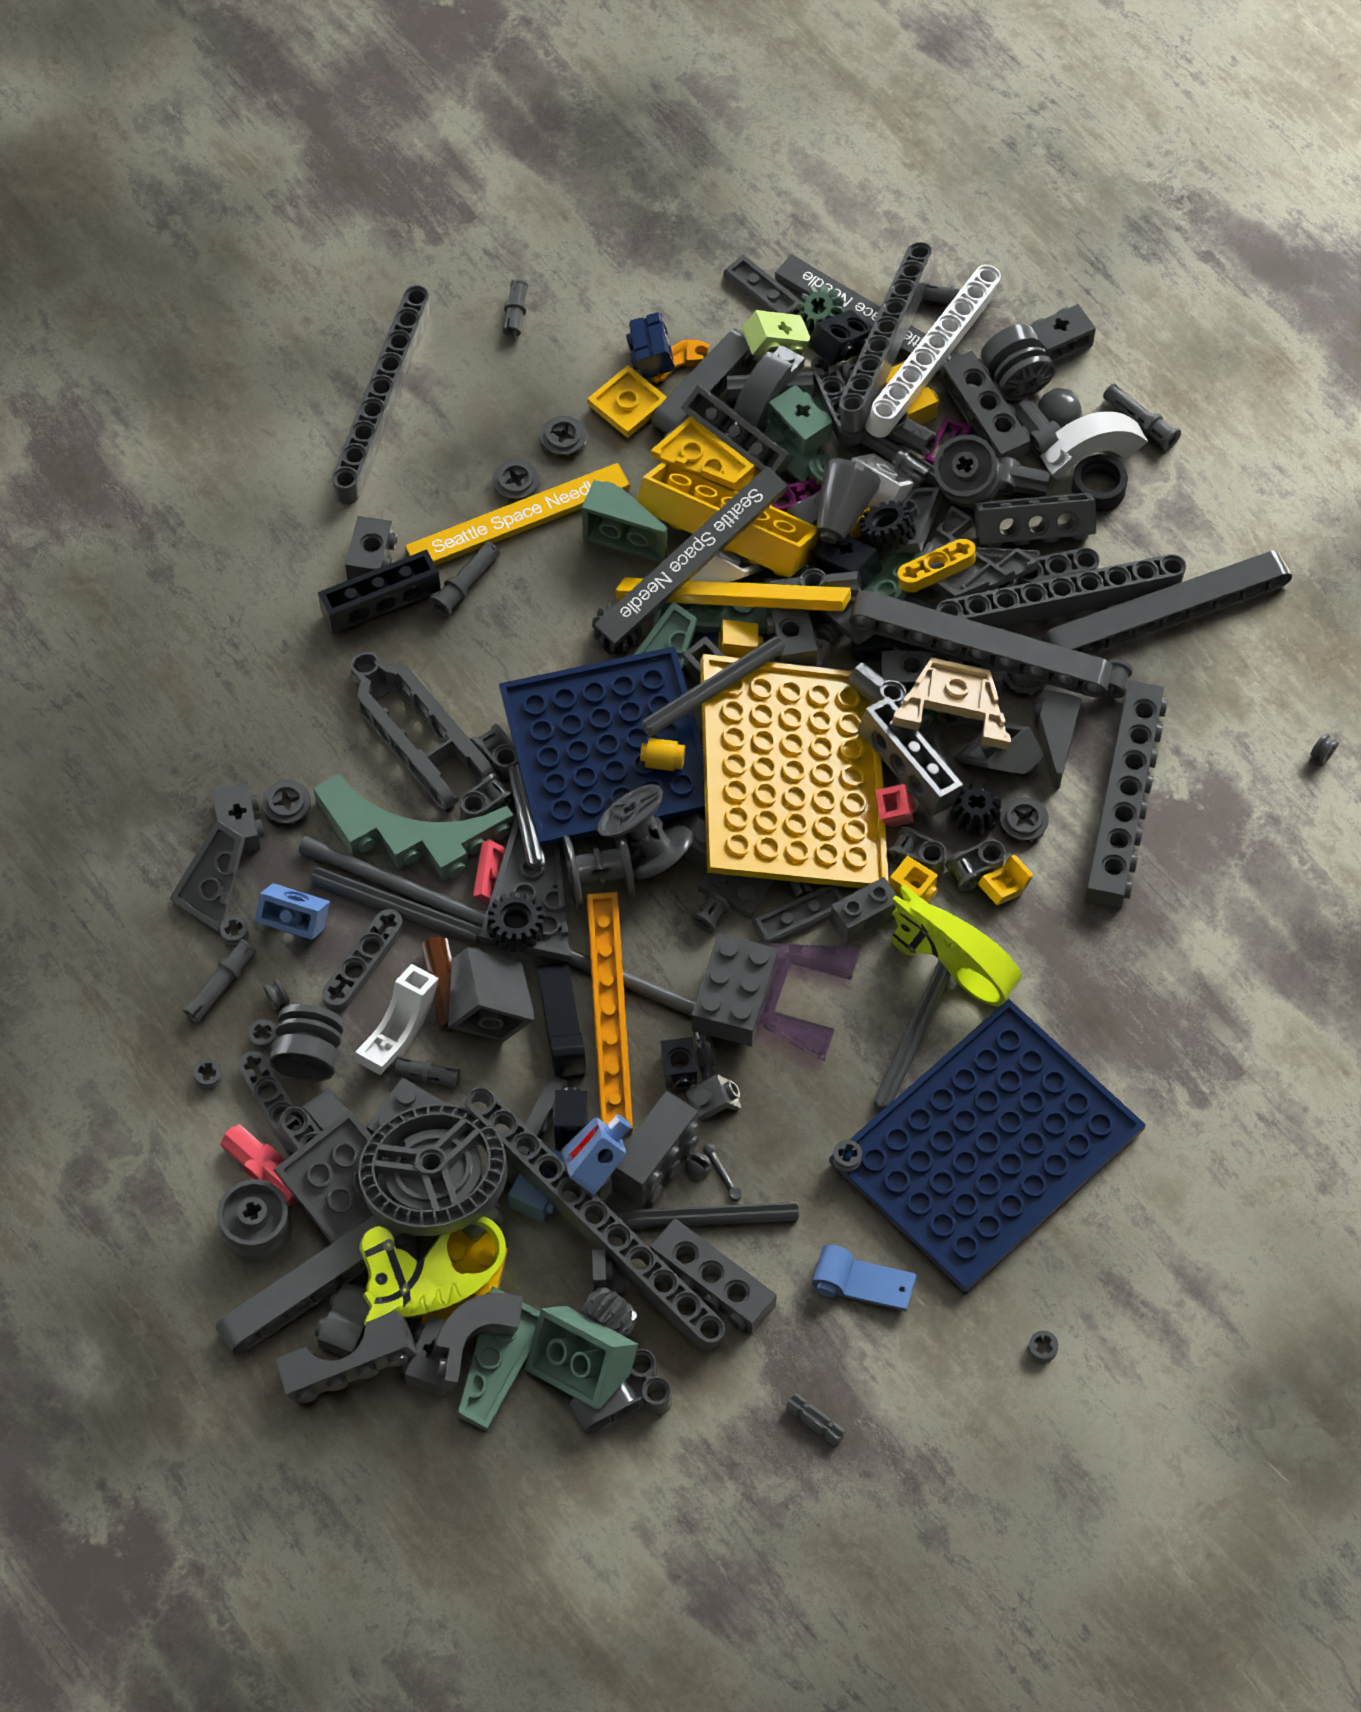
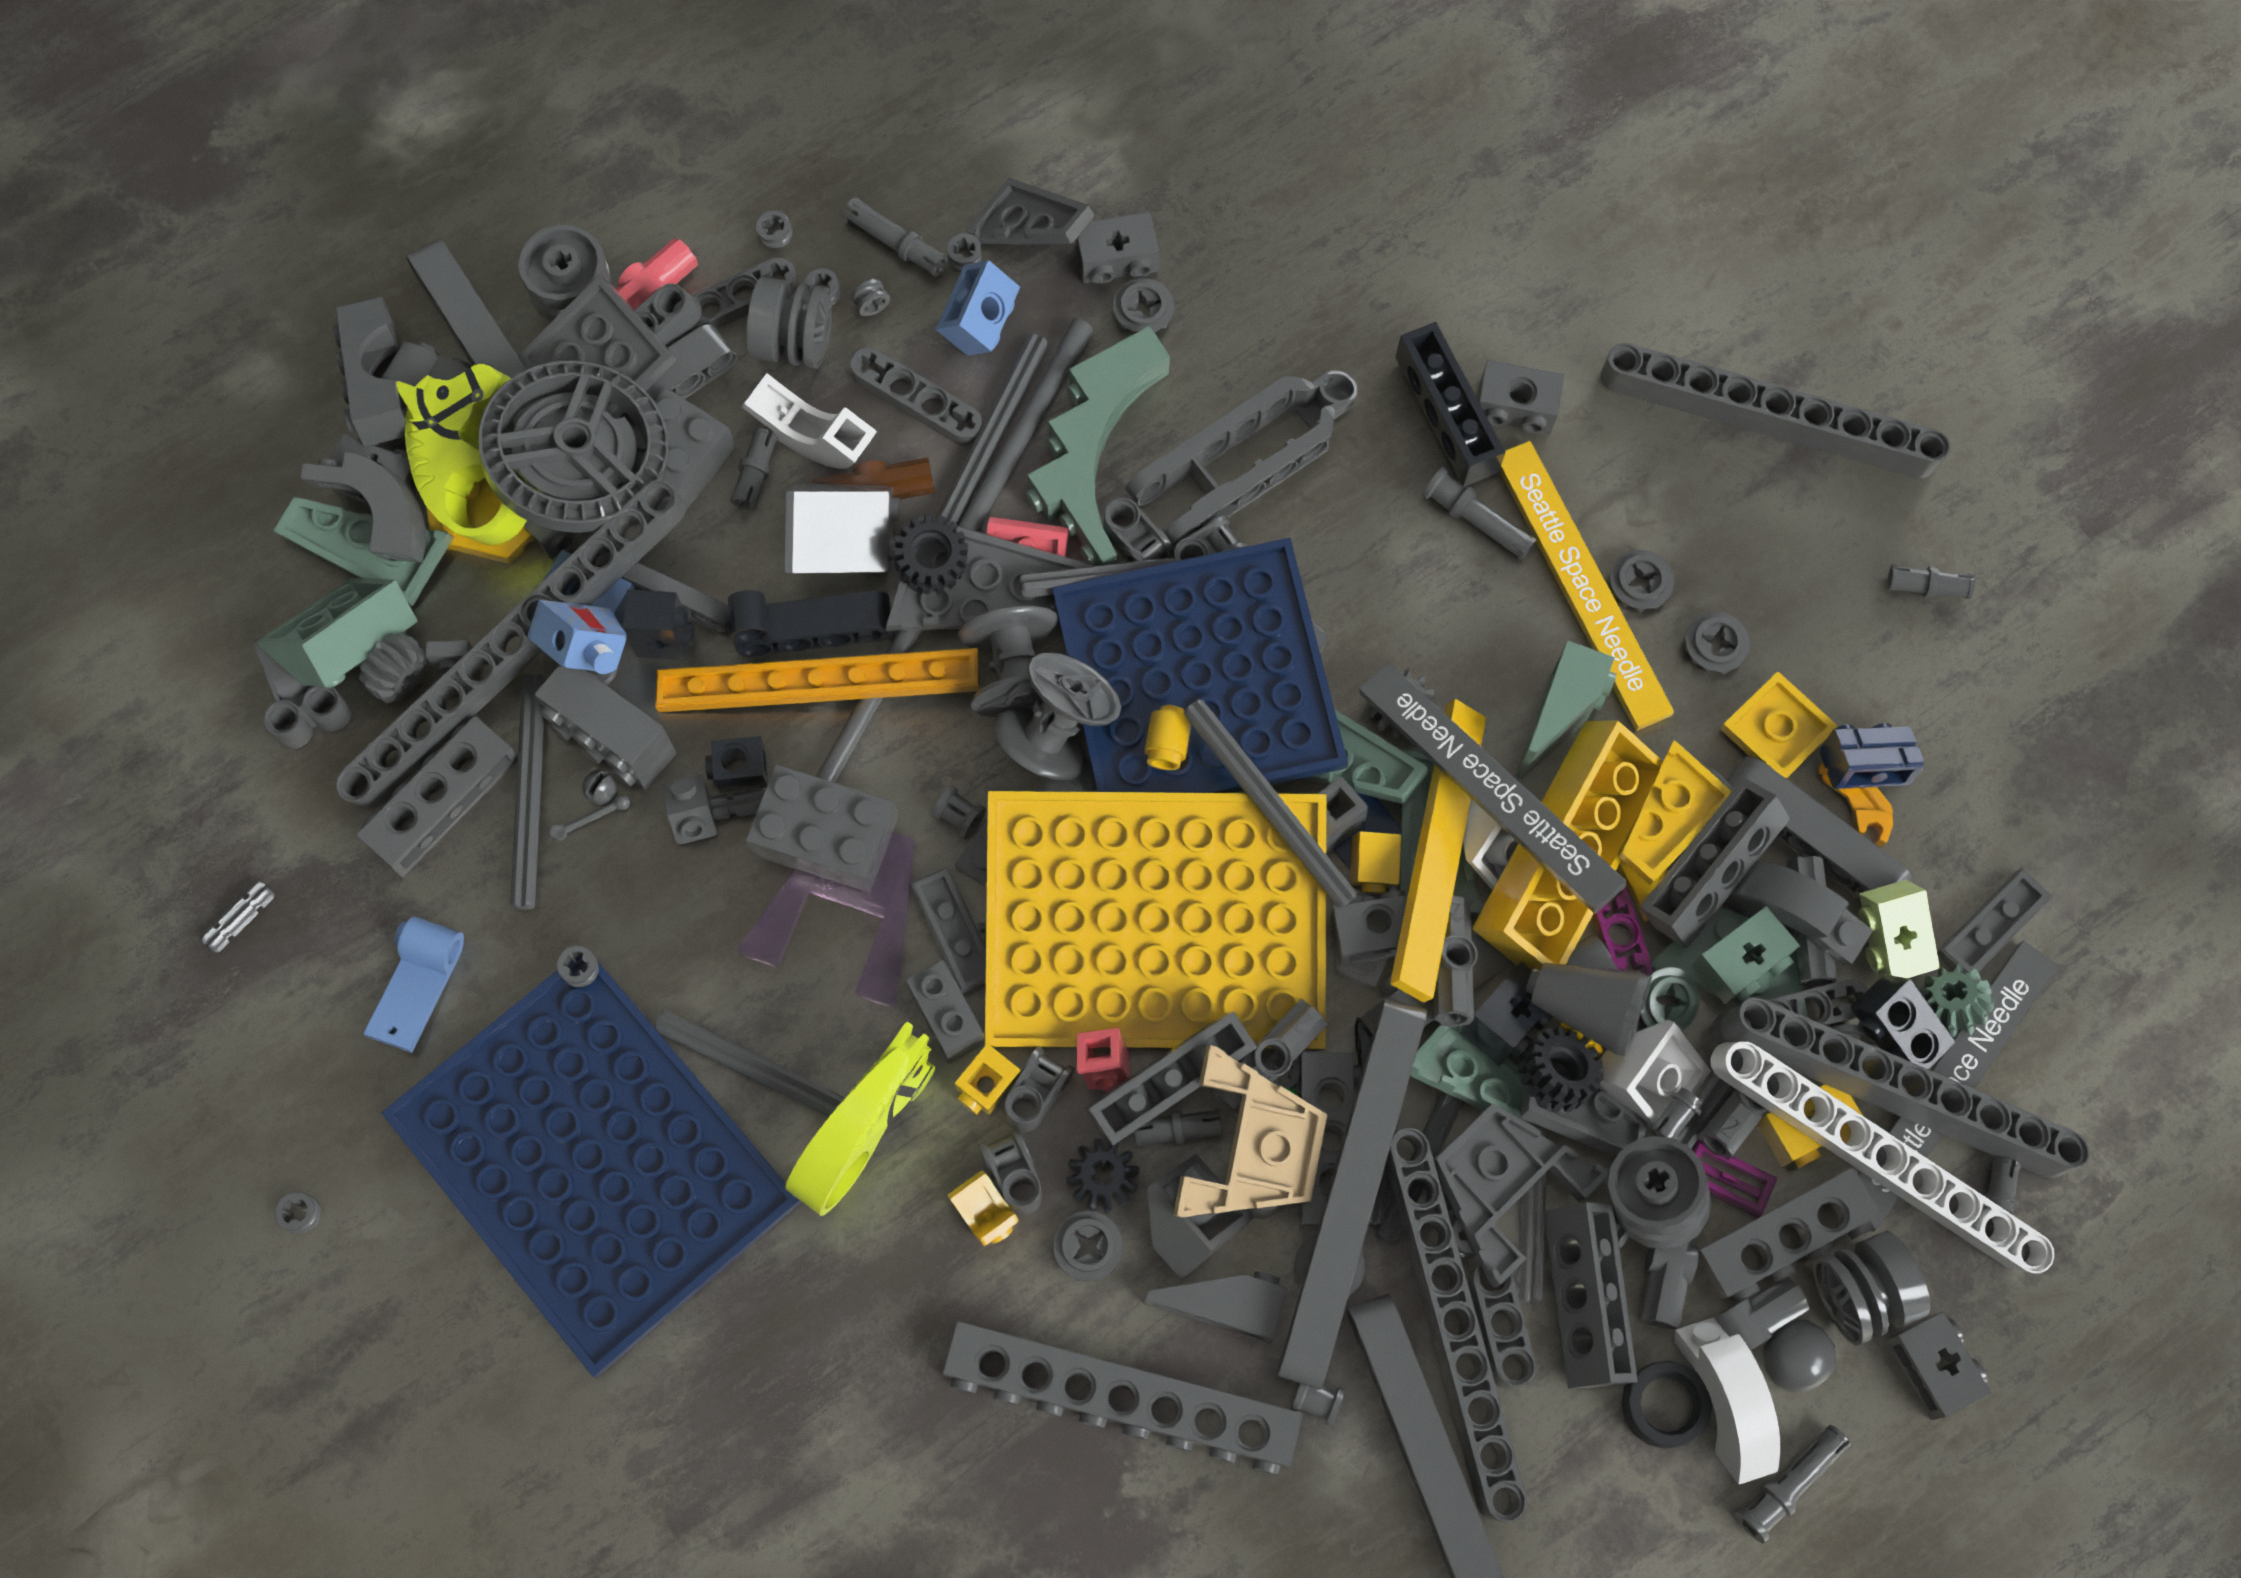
camera: 90 degrees right, 10 degrees up
yellow beam [898,539,976,592] -> none

